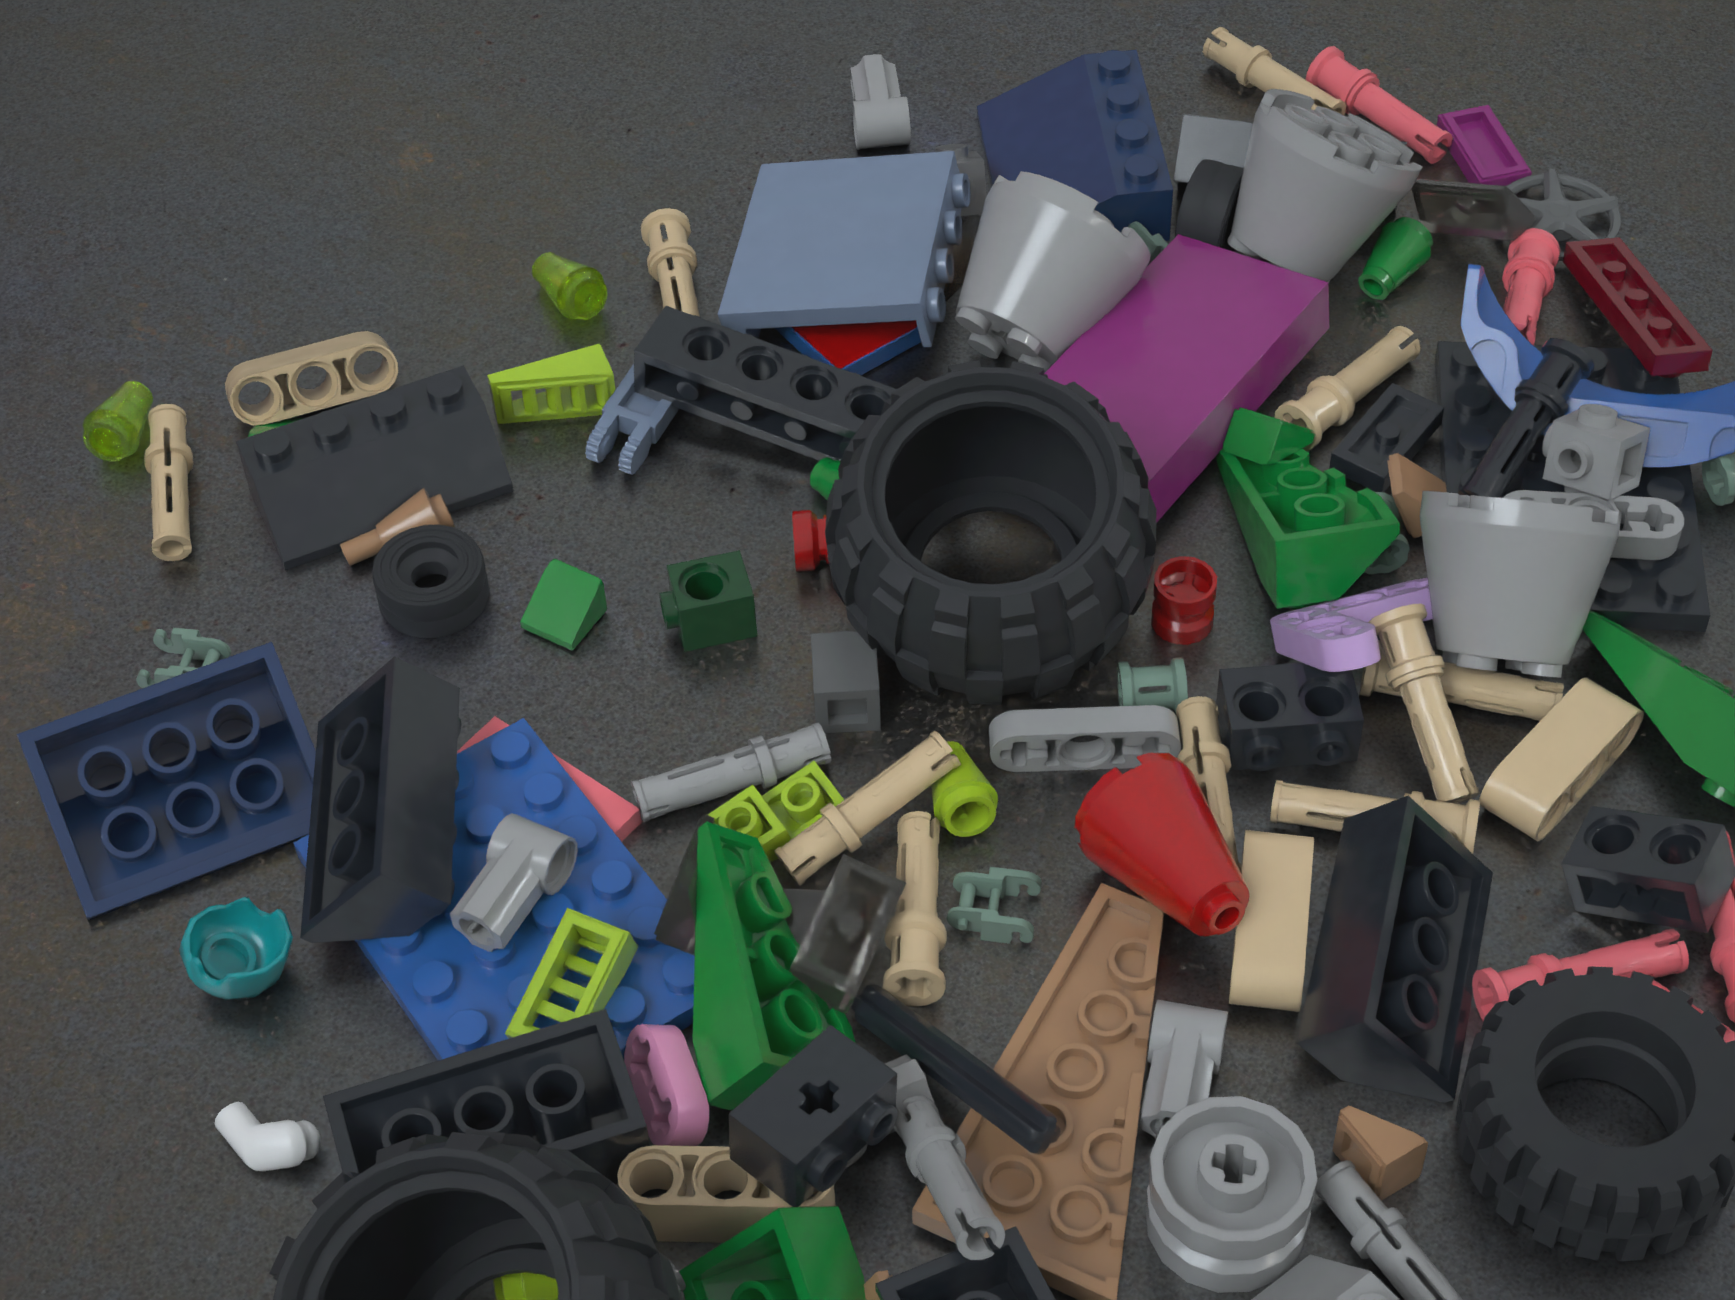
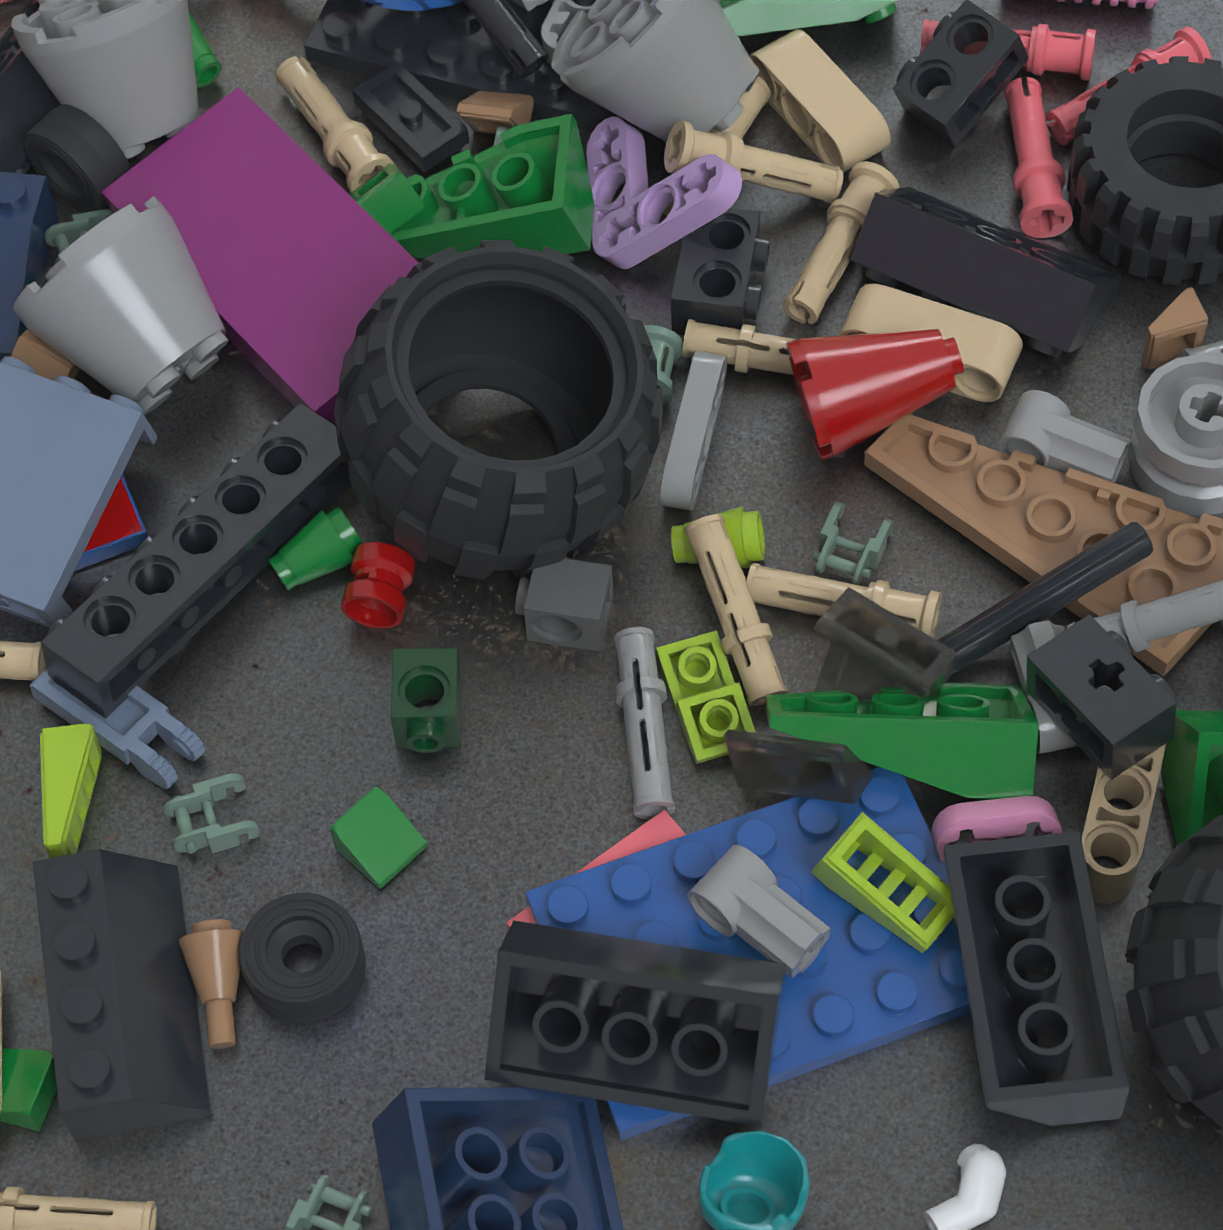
camera: 75 degrees left, 10 degrees up
none -> sand green piece [163,773,259,854]

